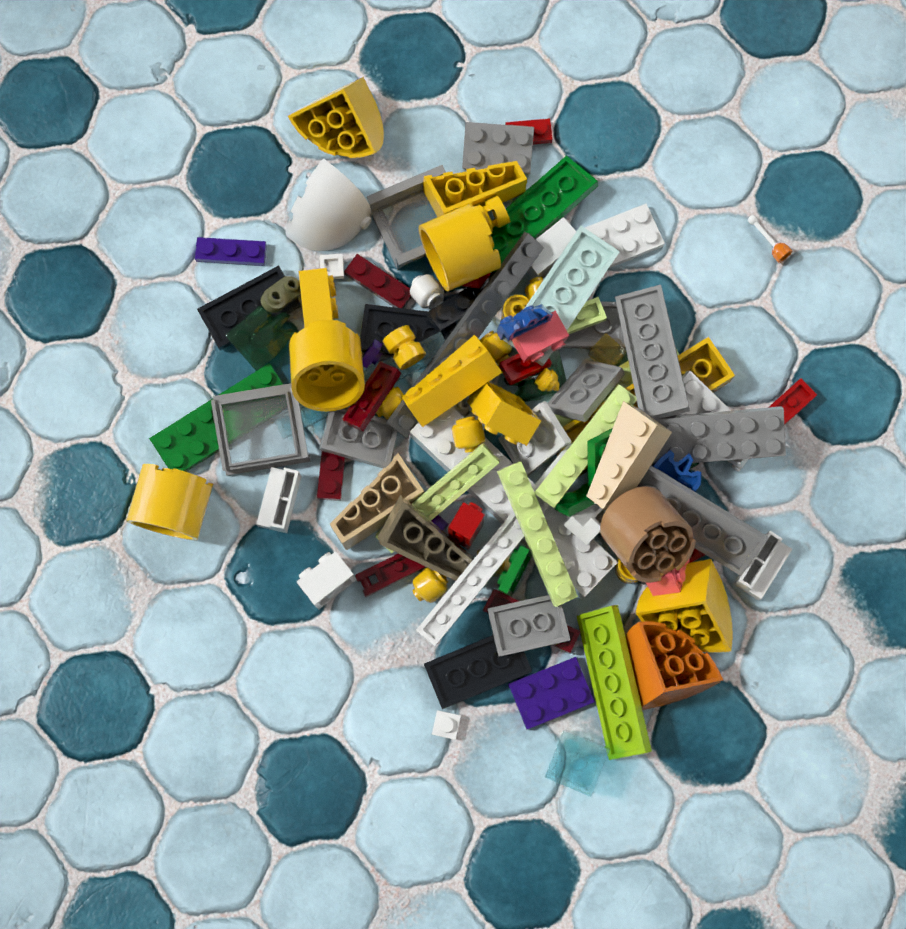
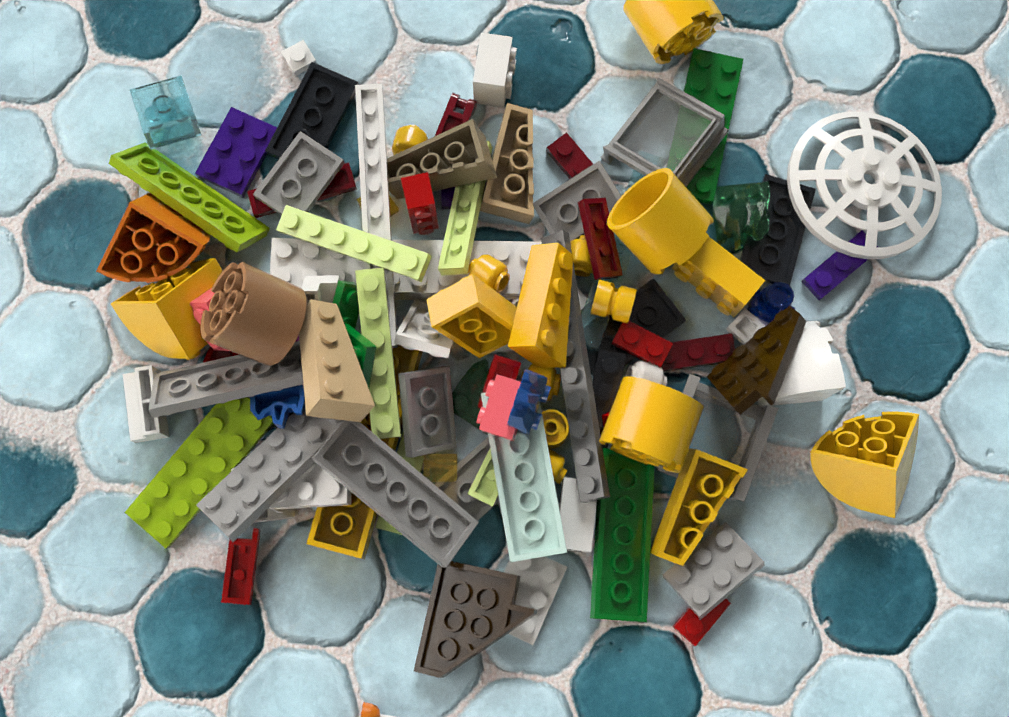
camera: 135 degrees right, 0 degrees up
white piece [256,467,302,533] -> none
olive plate [261,276,301,313] -> none
dark purple plate [362,339,383,369] -> none
yellow wheel [477,195,510,232] -> none
green plate [497,546,532,597] -> none
yellow plate [535,368,559,392] -> none
none -> lime plate [124,397,273,549]
none -> dark brown wing [414,561,537,678]
none -> red plate [612,321,673,368]
none -> dark brown wing [707,306,807,415]
none -> clear blue piece [747,282,795,324]
none -> white dish [787,111,942,259]

